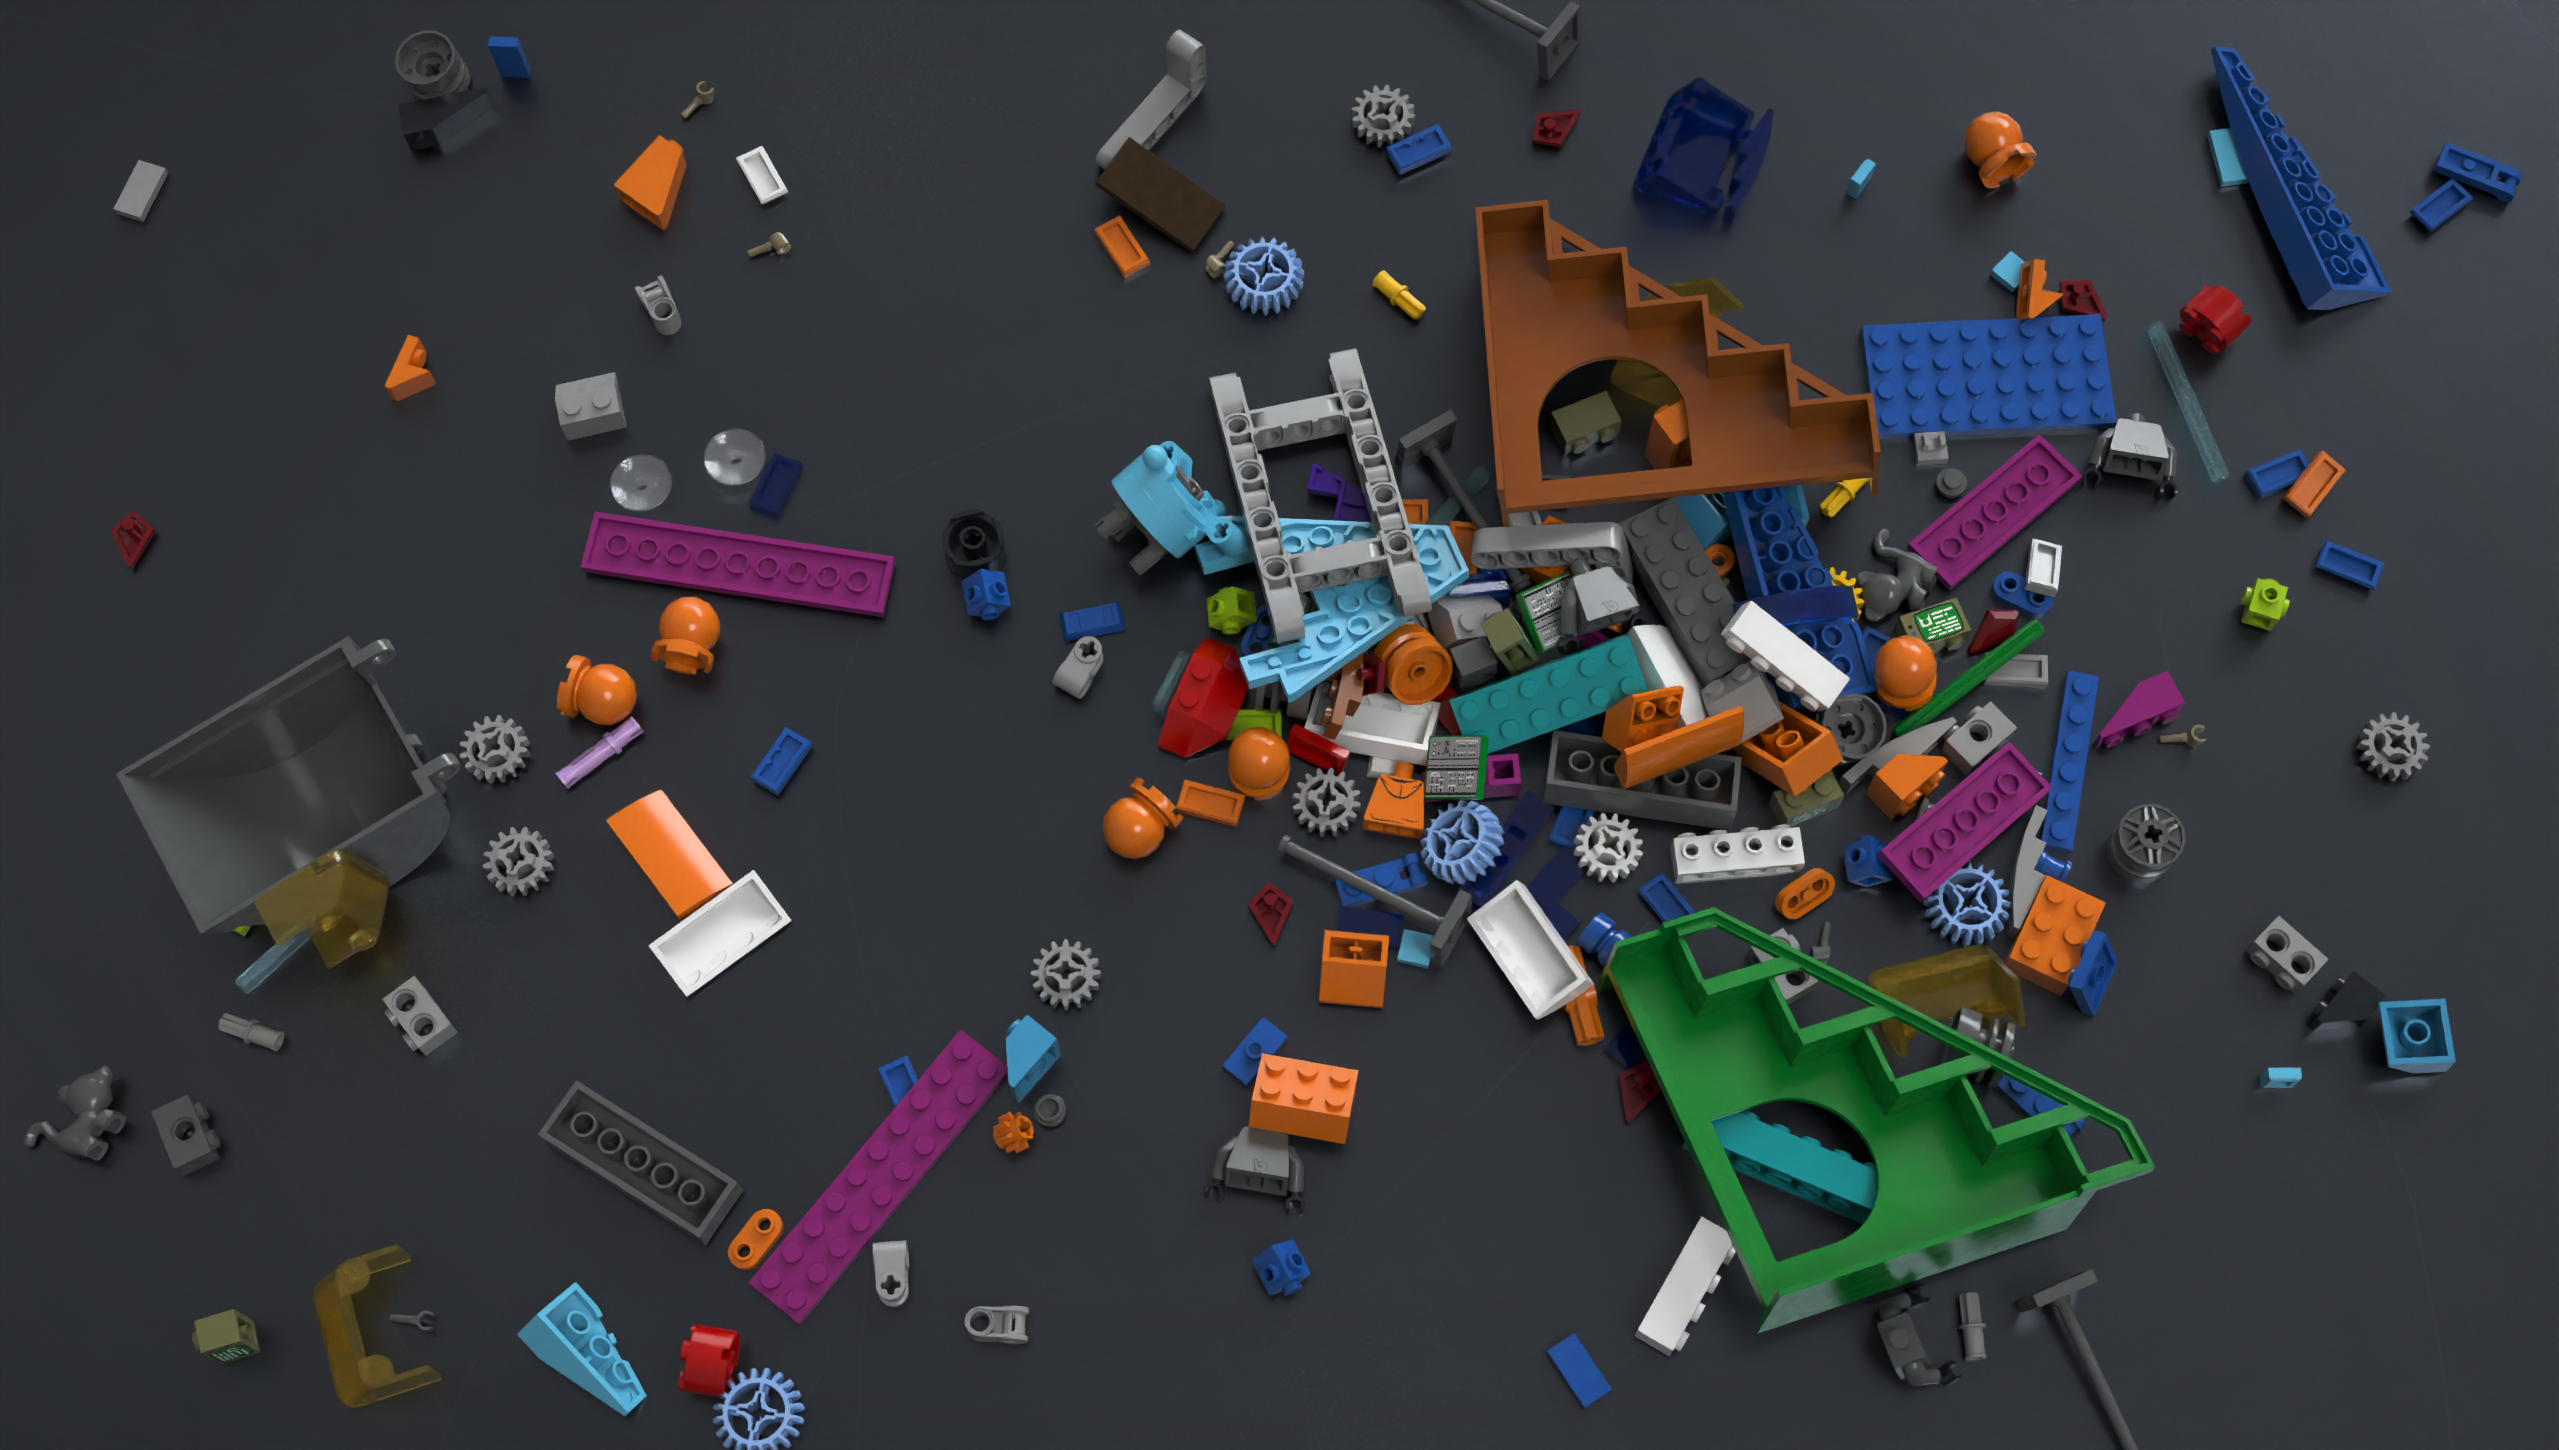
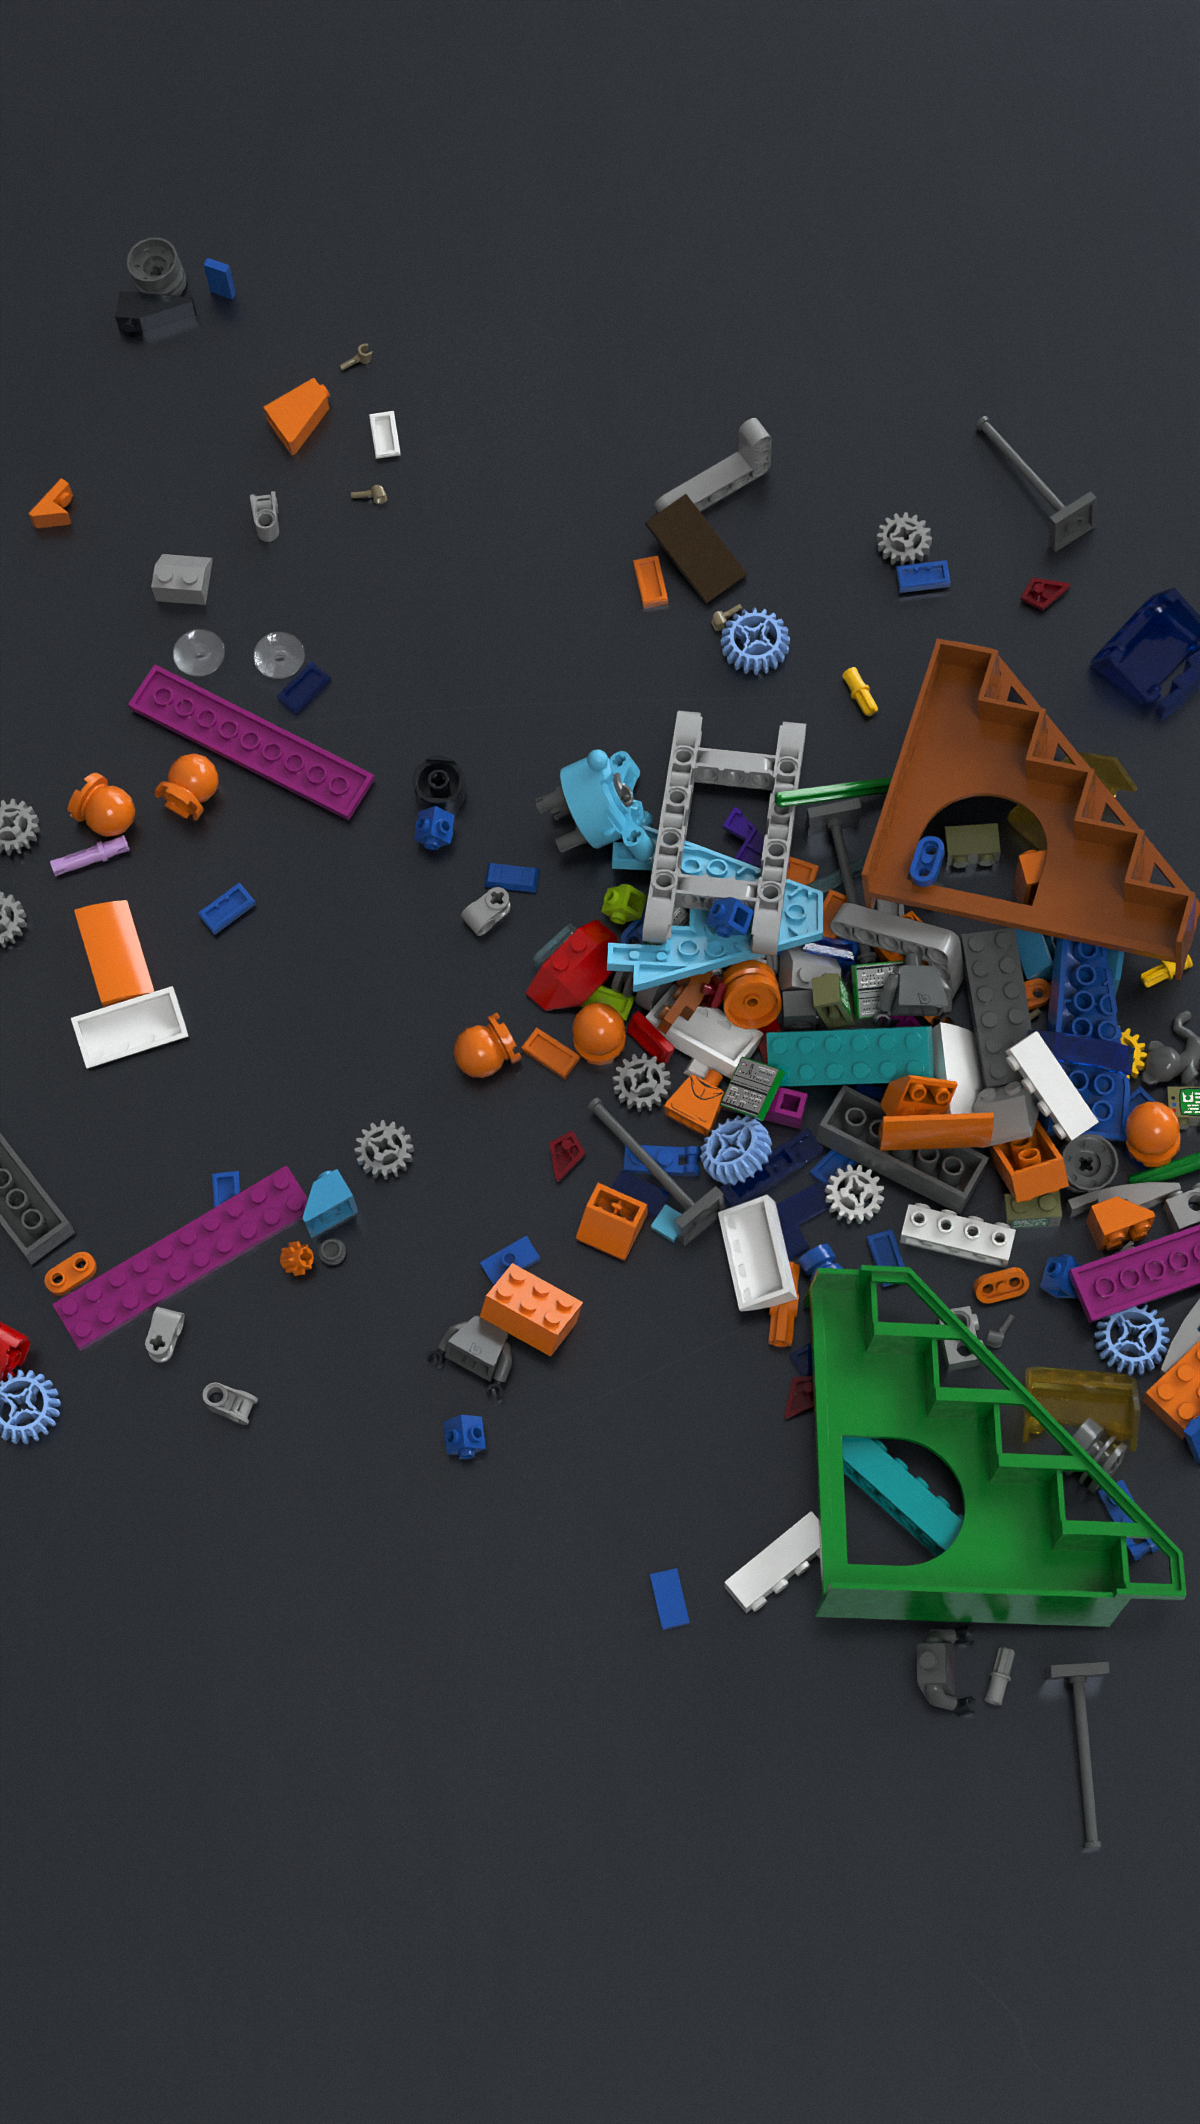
camera: 25 degrees right, 0 degrees up
none -> blue brick [706,897,754,938]
none -> green axle [775,777,892,808]
none -> blue plate [910,836,945,887]

